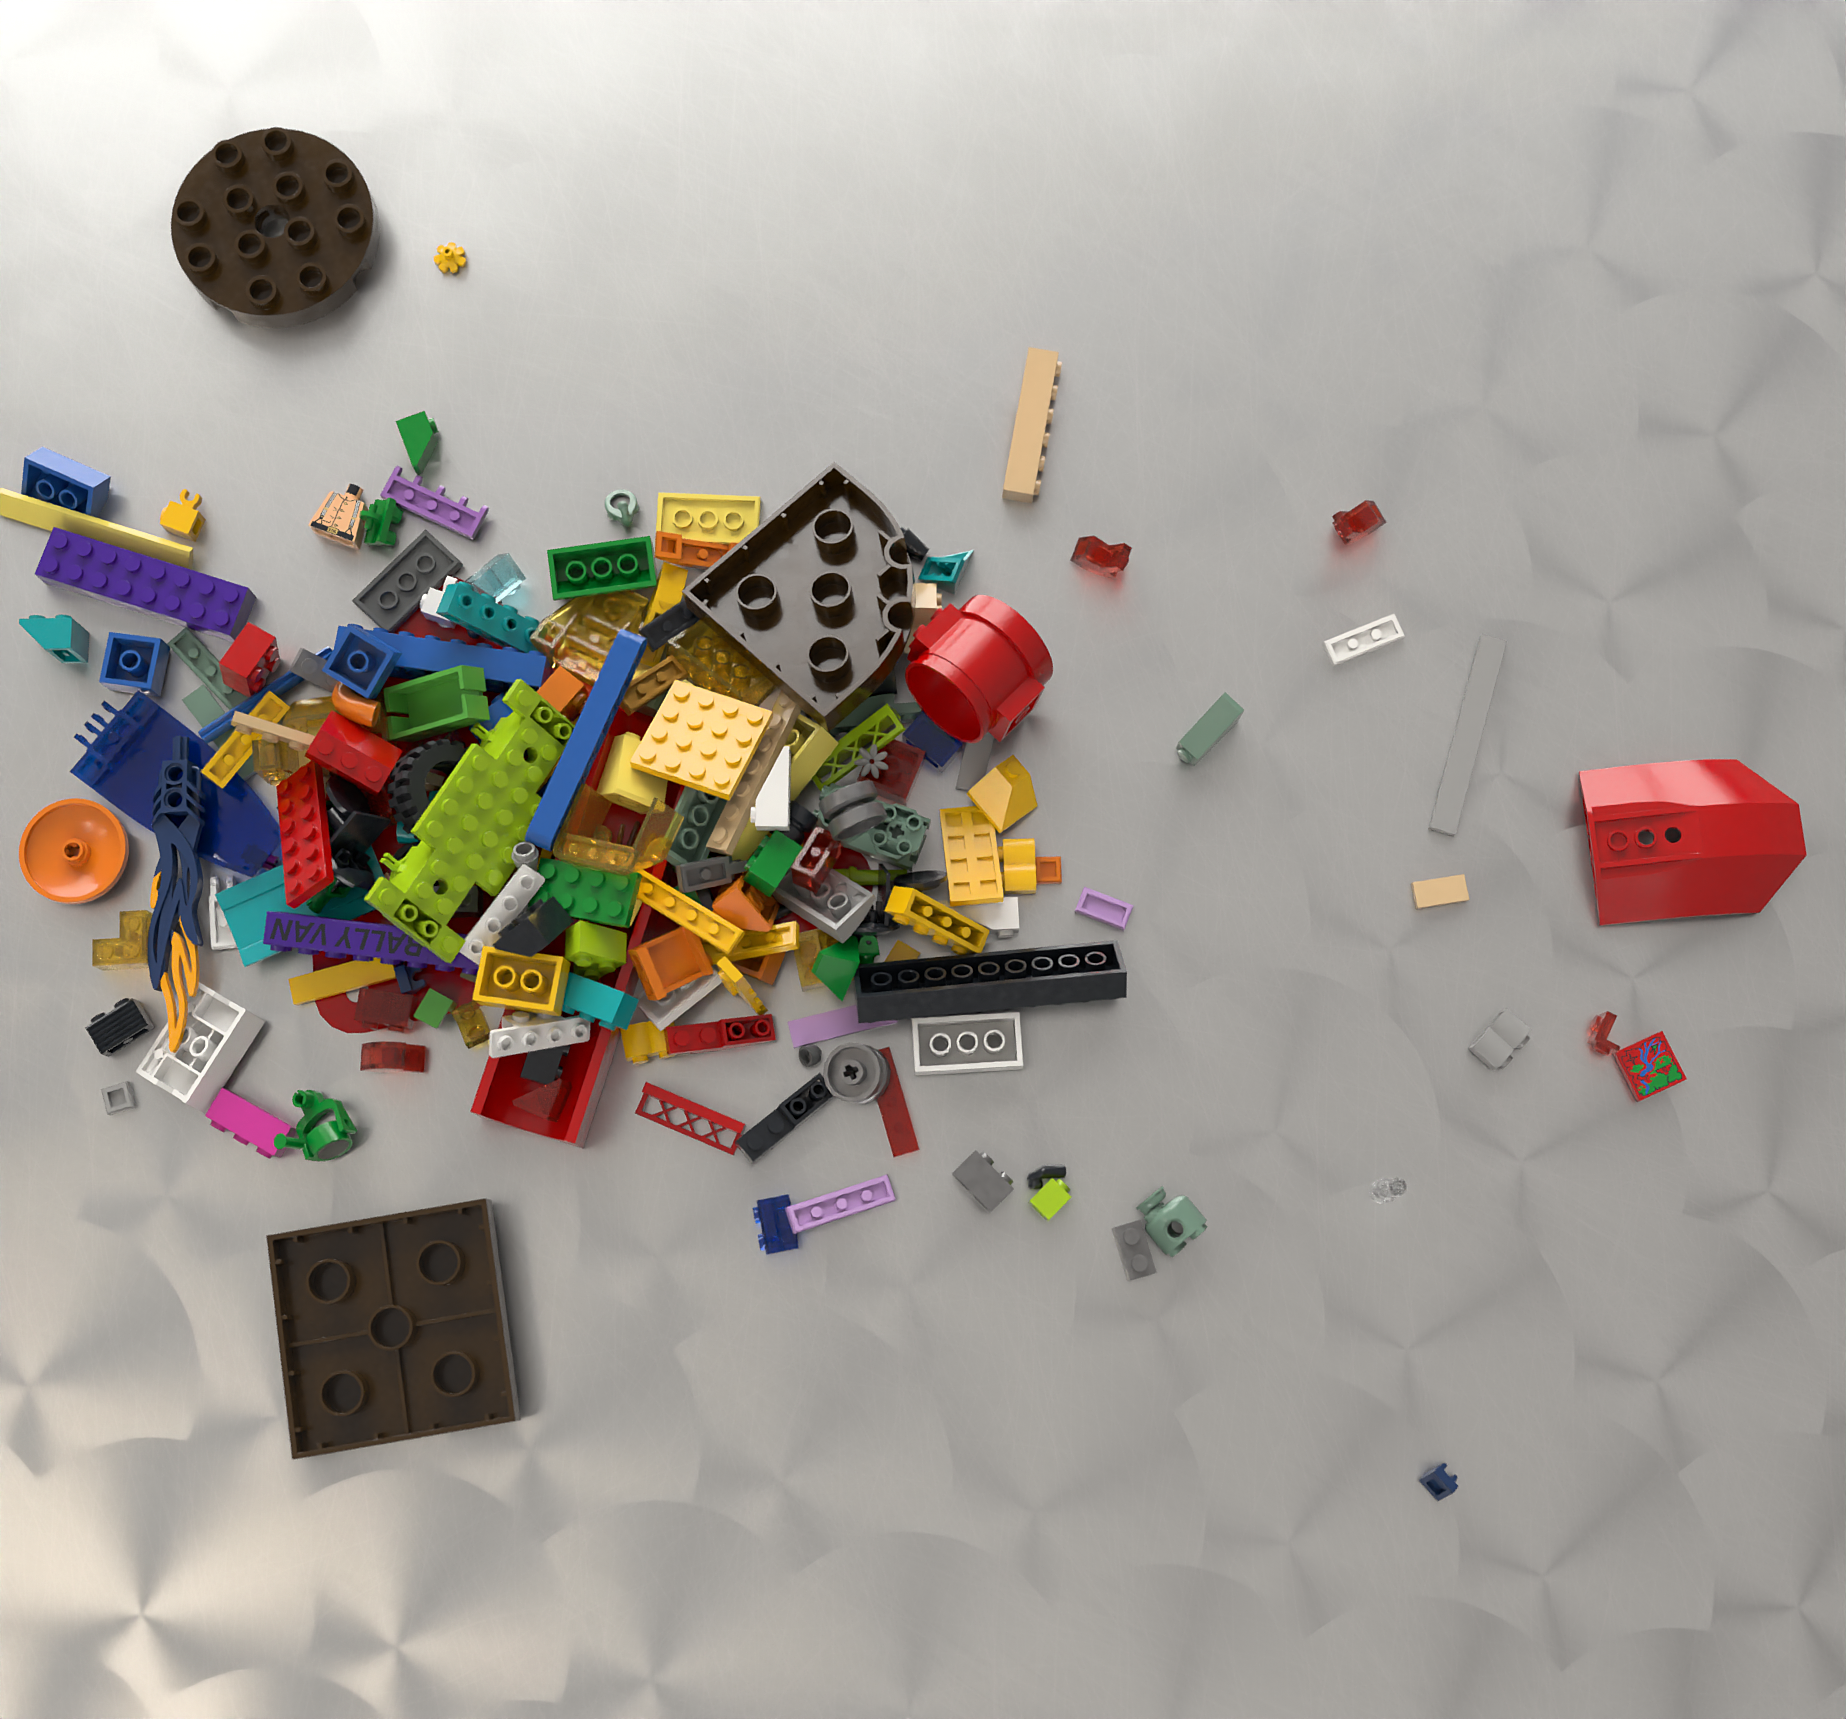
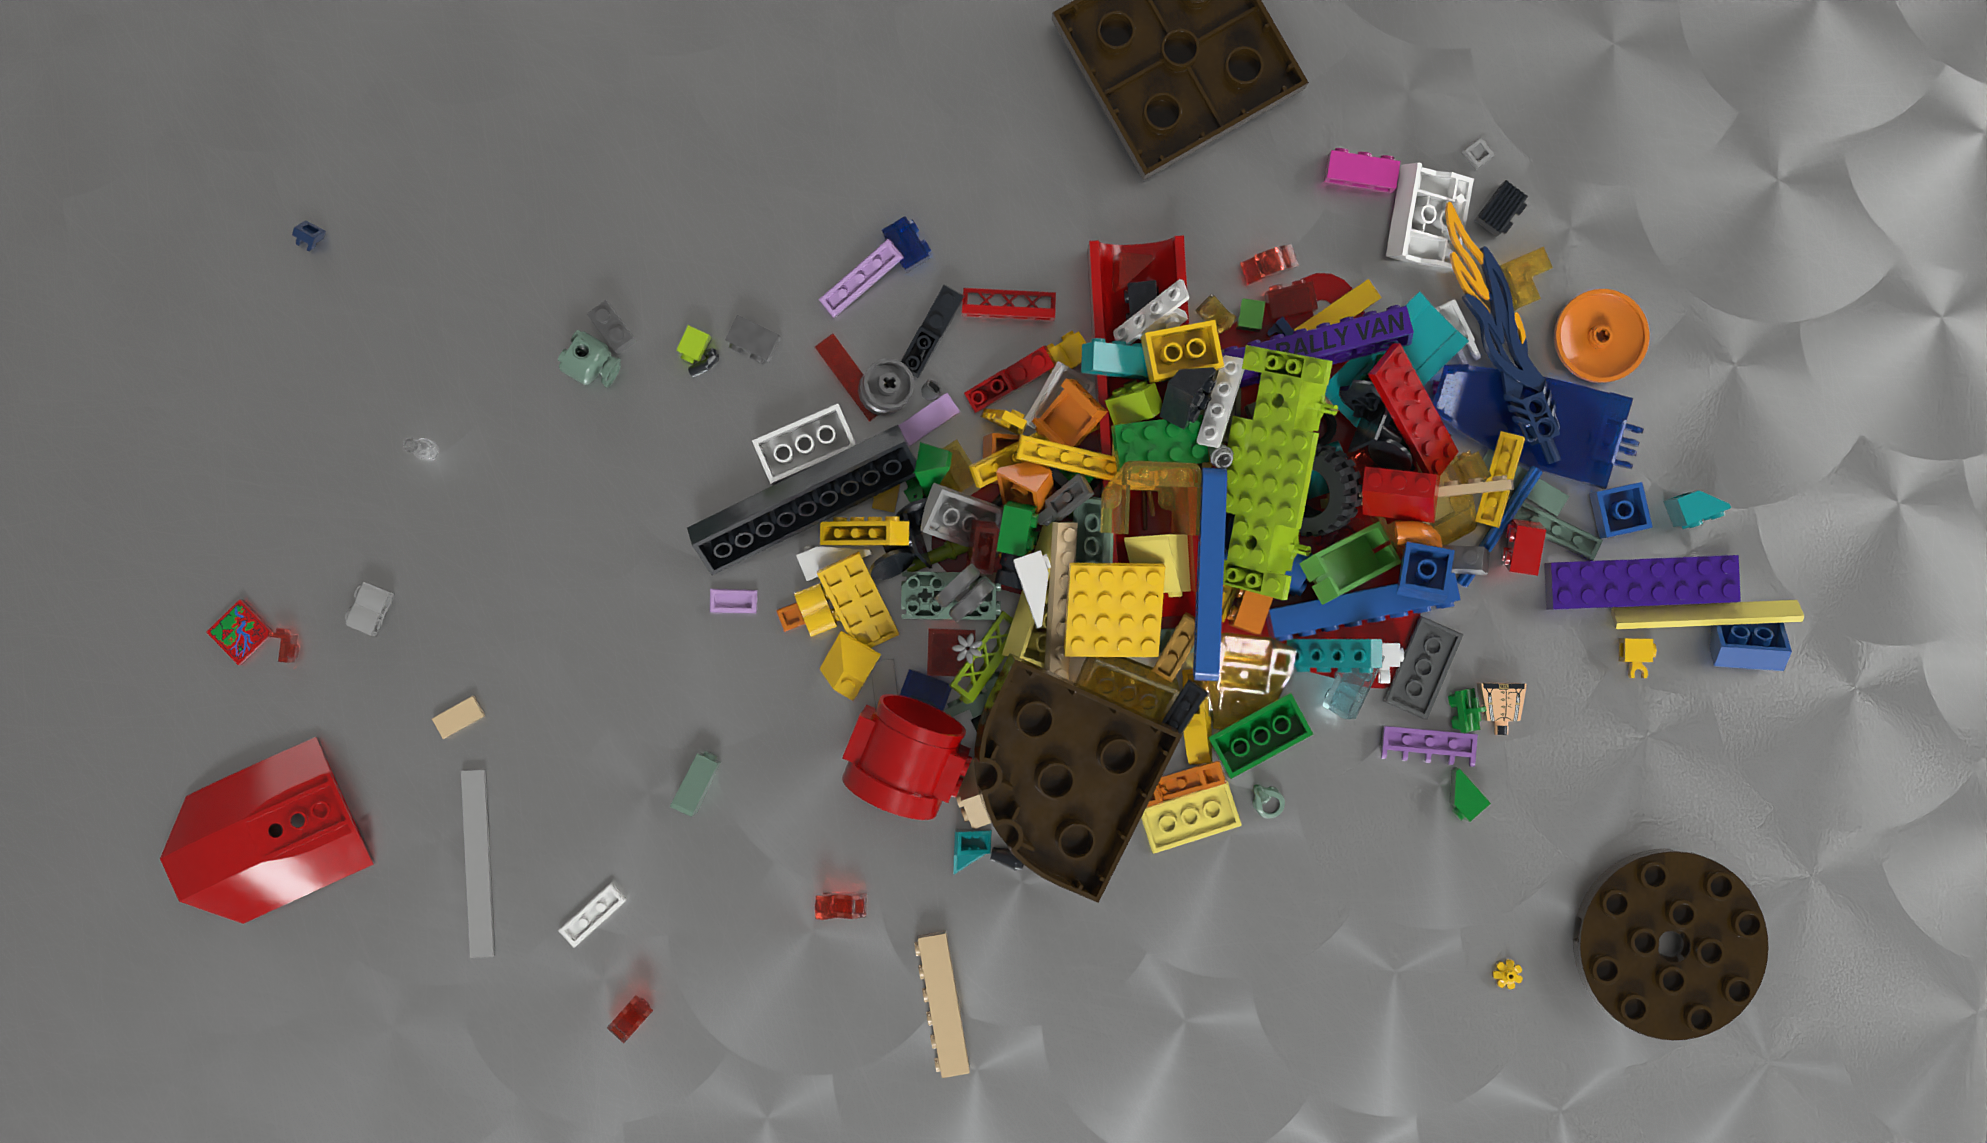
camera: 160 degrees right, 10 degrees up
green piece [274,1090,357,1162] -> none

